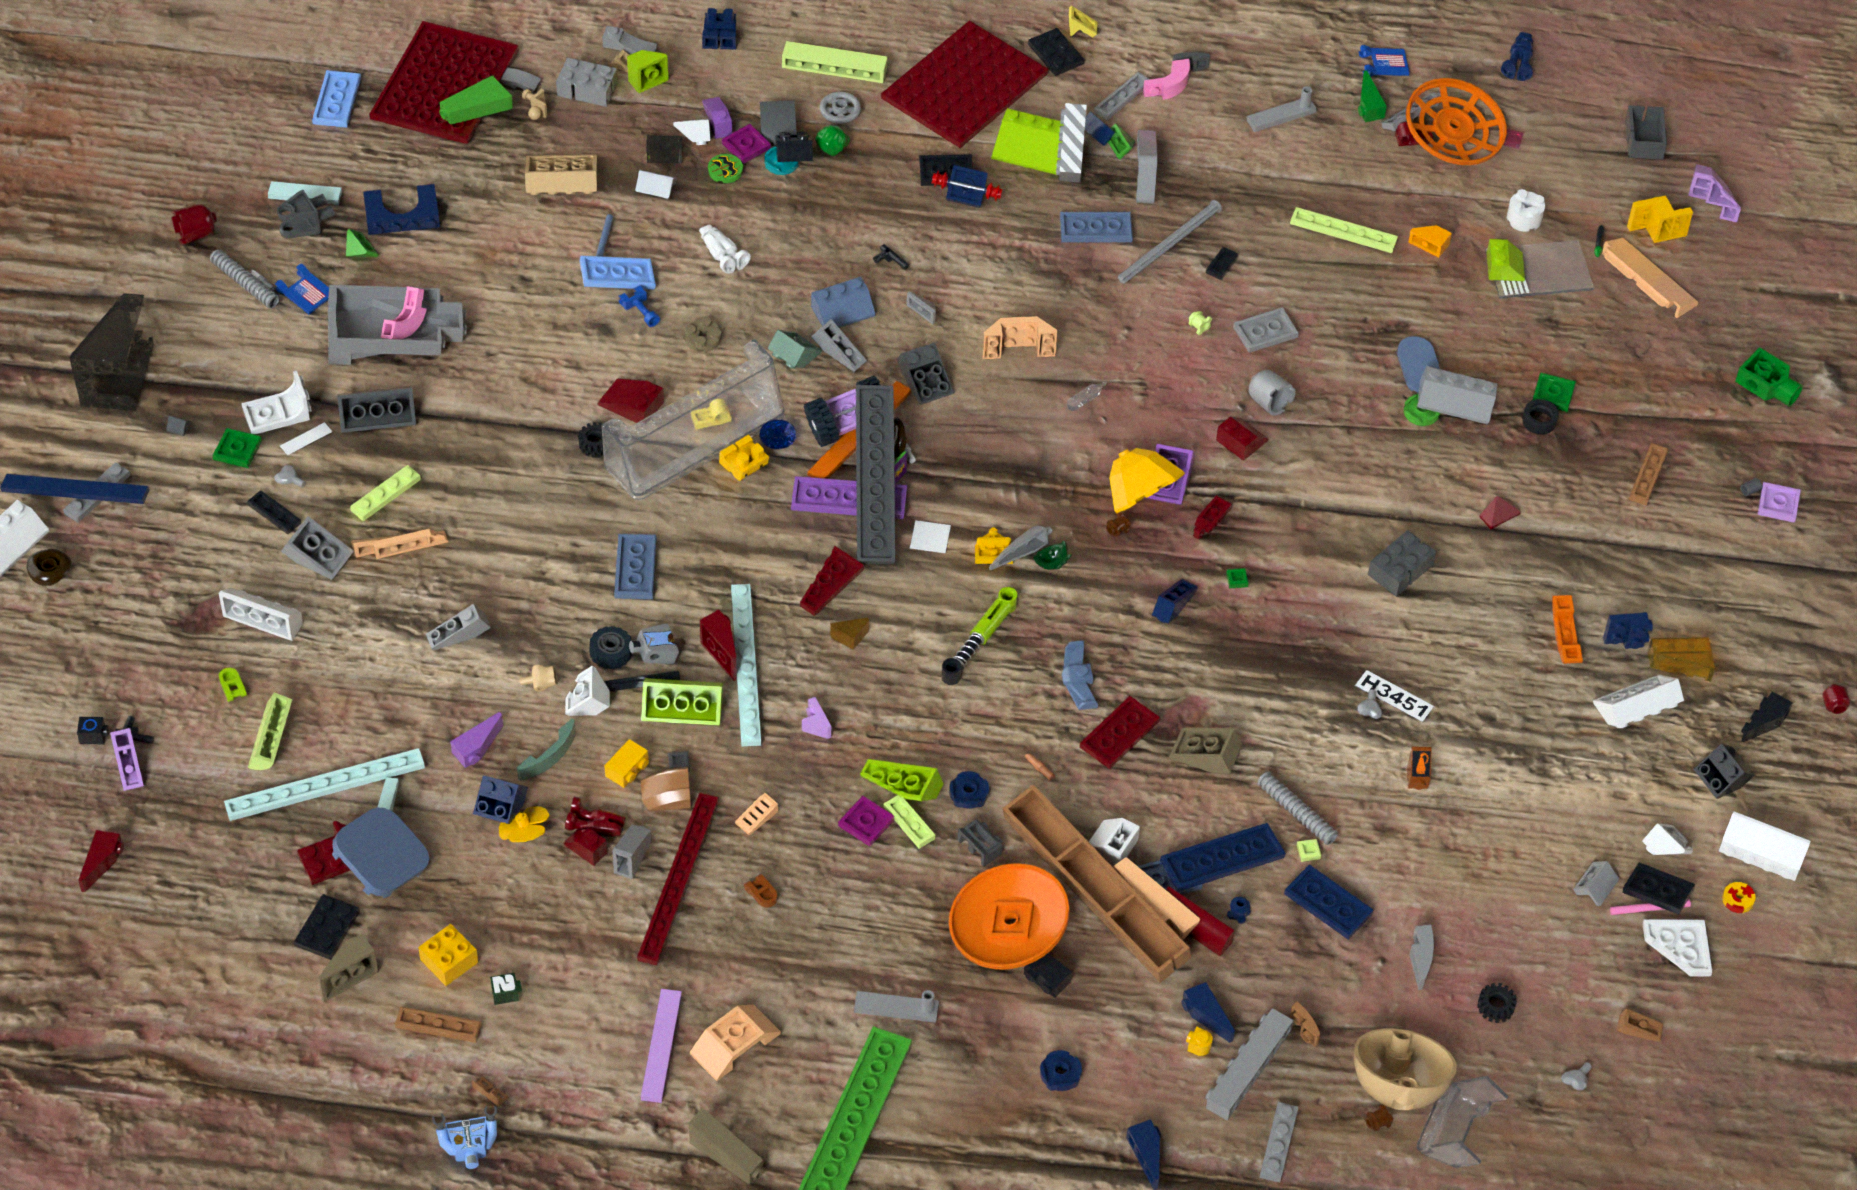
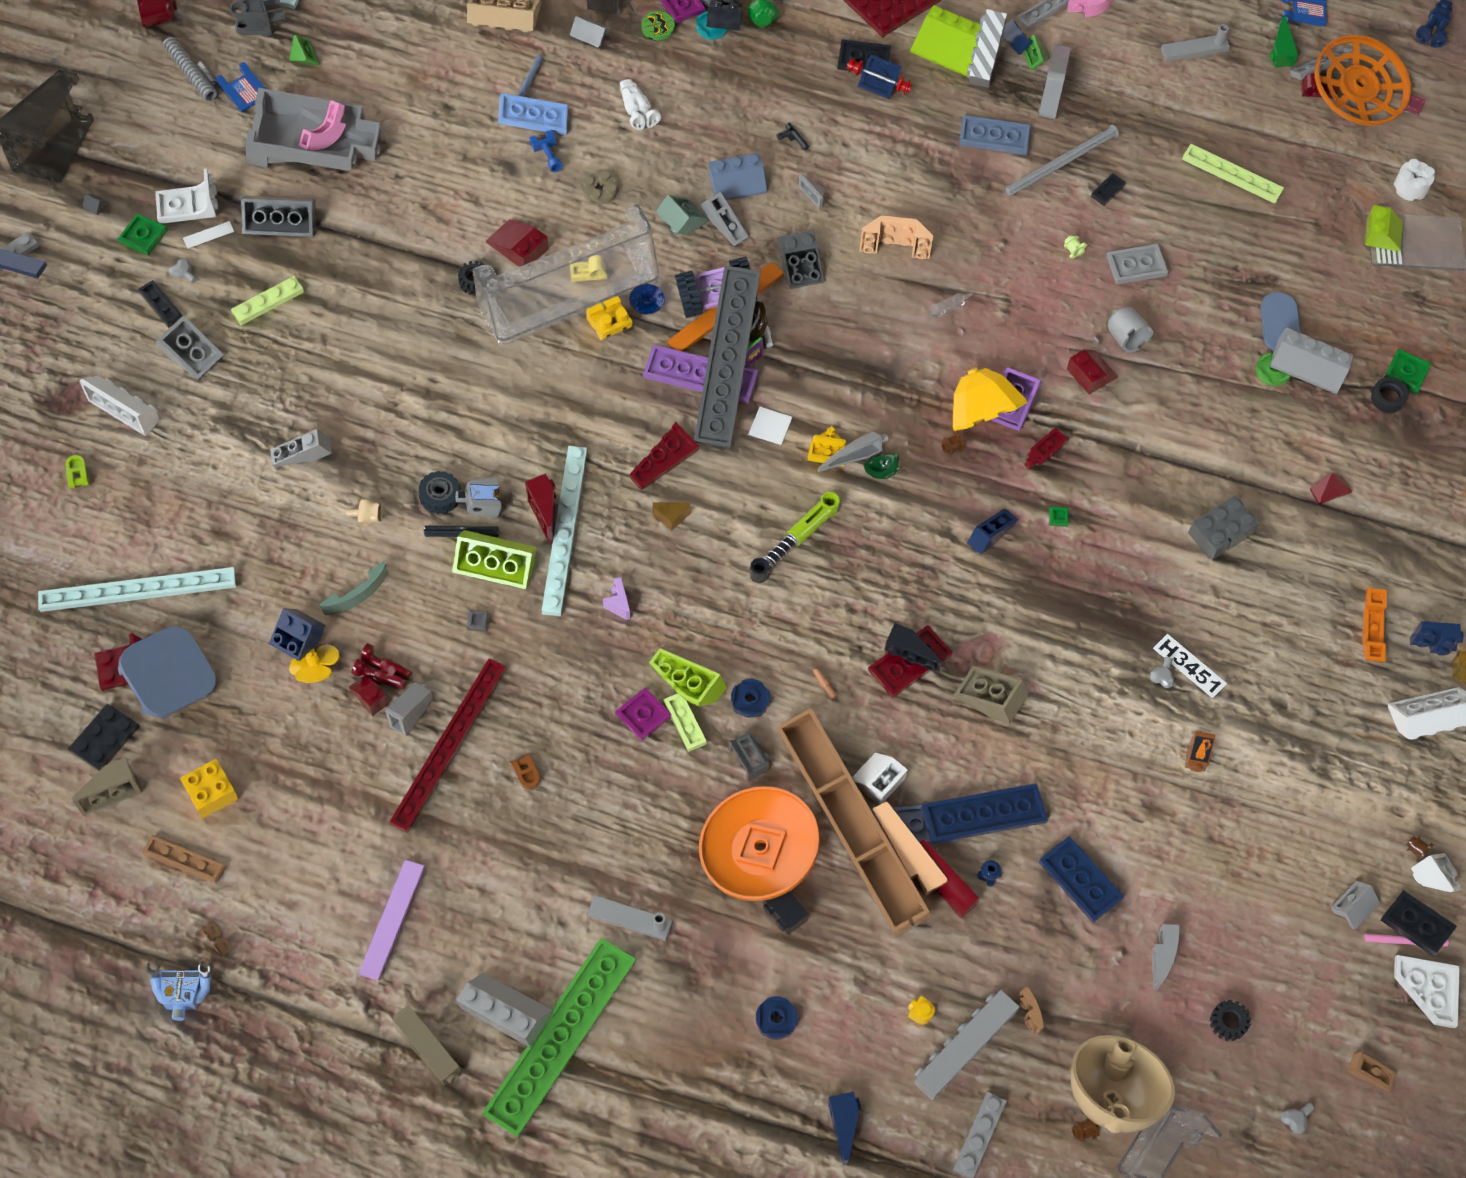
camera: 10 degrees right, 10 degrees up
yellowish green brick [248,692,292,770] -> none
light nougat wedge [351,529,448,559] -> none
dark blue arch [363,184,440,235] -> none
light aqua piece [378,777,399,811] -> none
medium lavender slope [450,712,503,768] -> none
clear green brick [490,973,522,1005] -> none
white slope [565,666,610,716] -> none
yellow brick [604,739,649,788] -> none
sand blue tile [614,534,657,599] -> none
medium nougat slope [641,766,691,811] -> none
light nougat slope [690,1004,781,1081] -> none
light nougat slope [735,793,778,835] -> none
sand blue plate [1061,641,1098,710] -> none
dark blue slope [1181,982,1235,1043] -> none
light grey piece [1257,772,1338,845] -> none
yellowish green tile [1297,839,1321,862] -> none
light orange slope [1408,225,1452,258] -> none
none -> light grey slope [456,973,553,1047]
none -> black slope [884,623,942,672]
none -> reddish brown brick [1406,835,1434,862]

